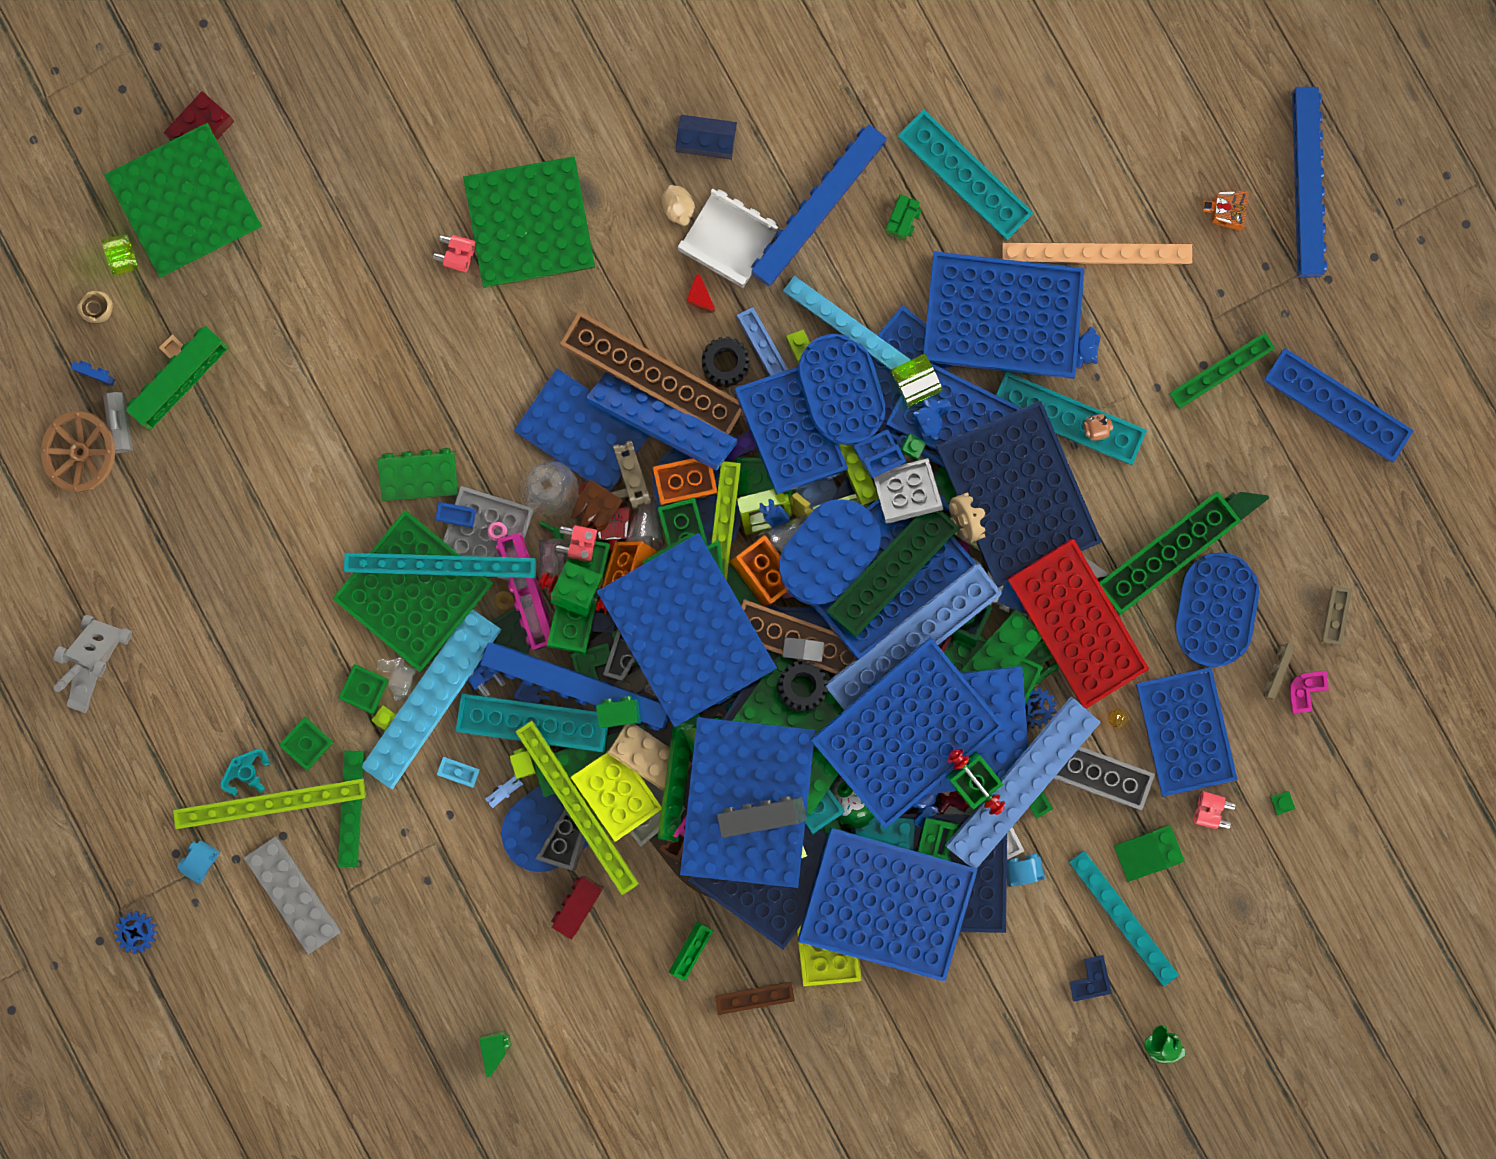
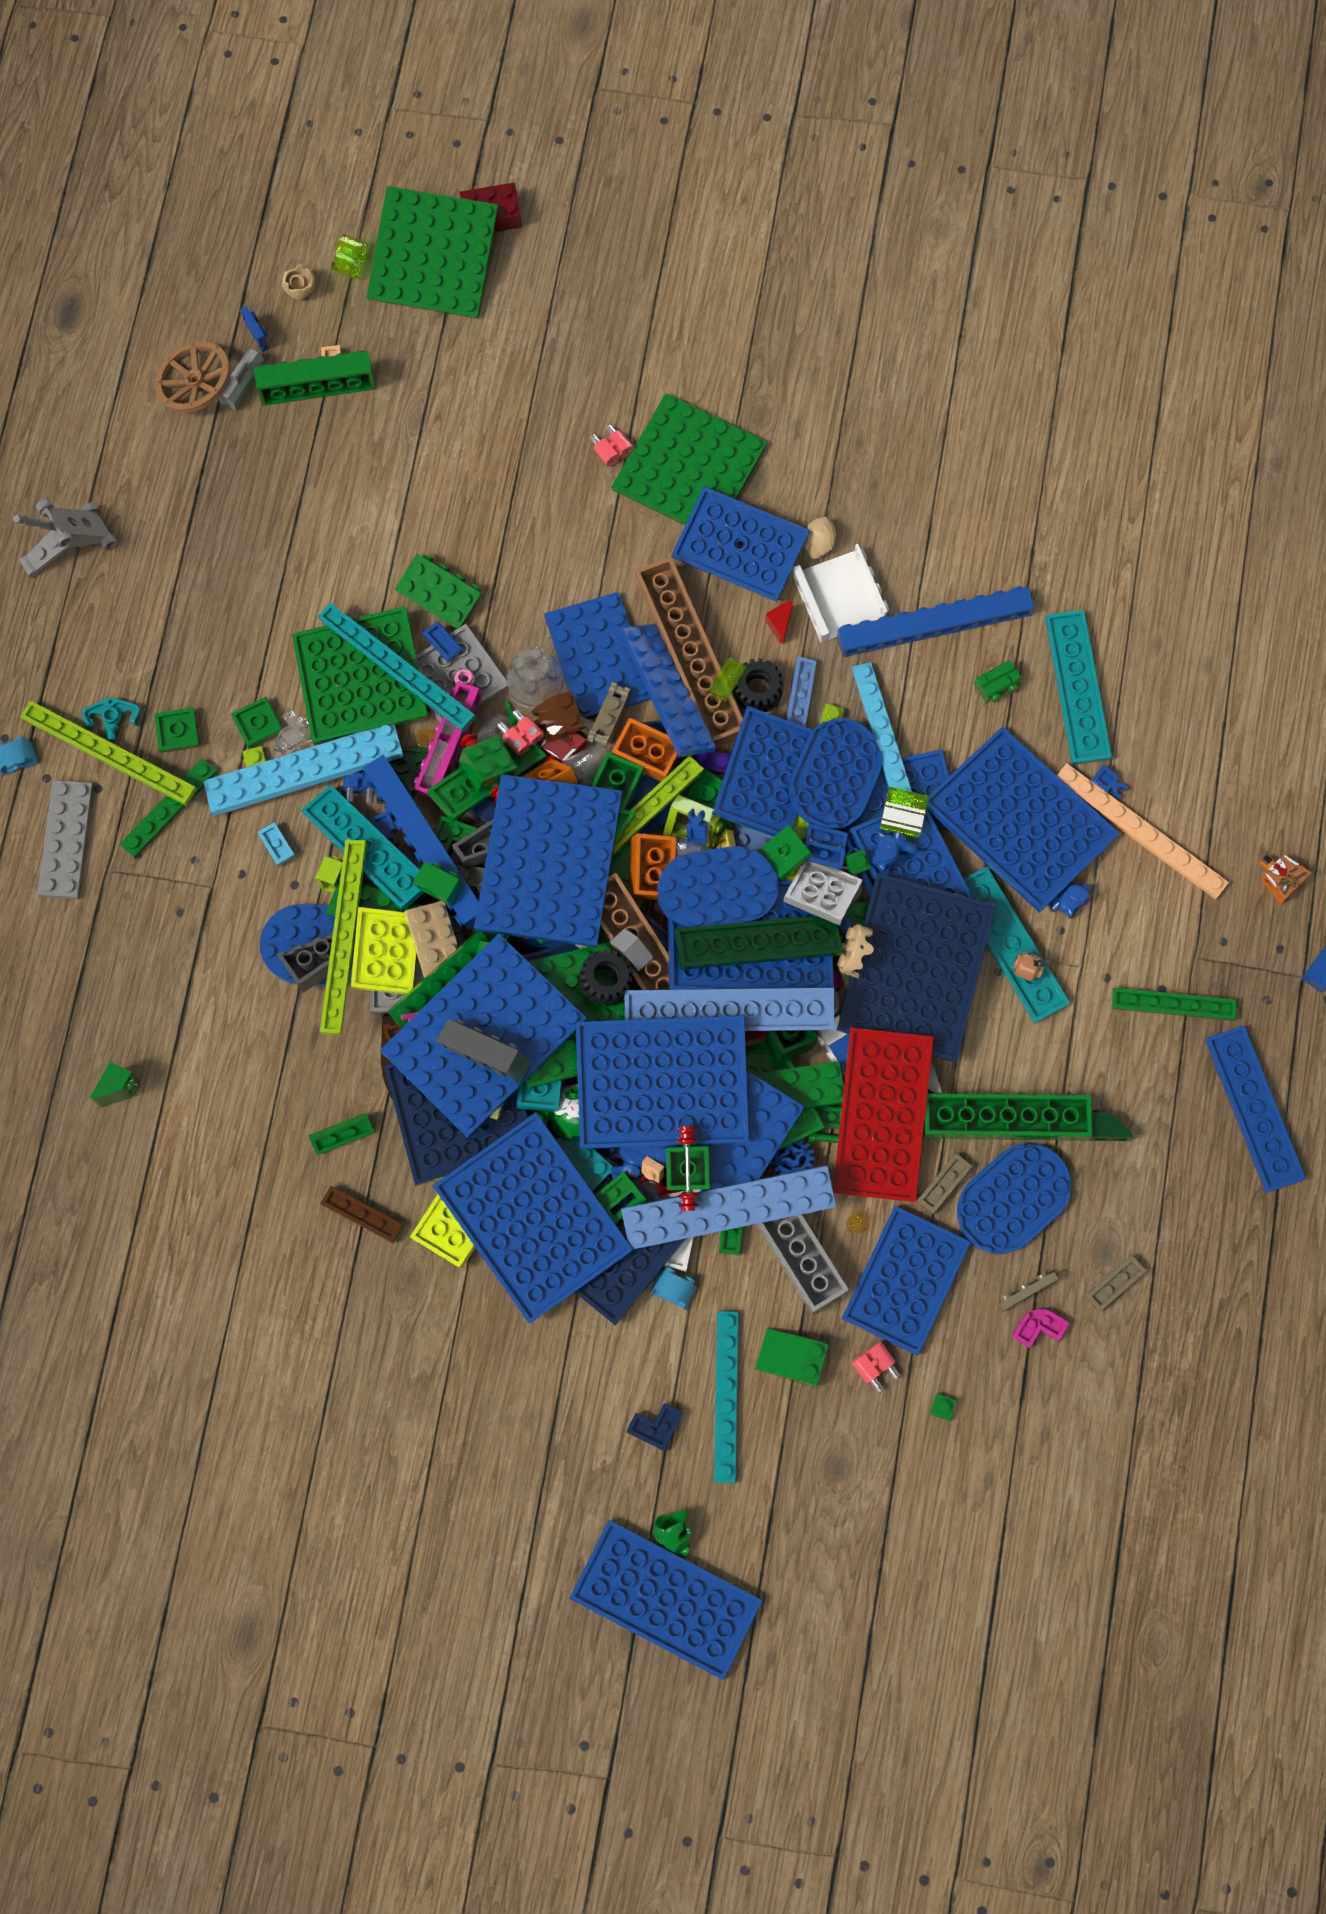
camera: 45 degrees right, 10 degrees down
light blue pin [485,775,523,808] -> none
dark red brick [551,876,604,940] -> none
dark blue slope [675,115,737,160] -> none
none -> blue plate [569,1520,762,1680]
none -> light nougat plate [641,1156,664,1183]
none -> blue piece [671,486,810,602]
none -> clear neon green plate [709,657,746,702]
none -> green plate [758,825,813,881]
none -> dark tan plate [917,1153,972,1215]
none -> blue plate [1090,764,1128,799]

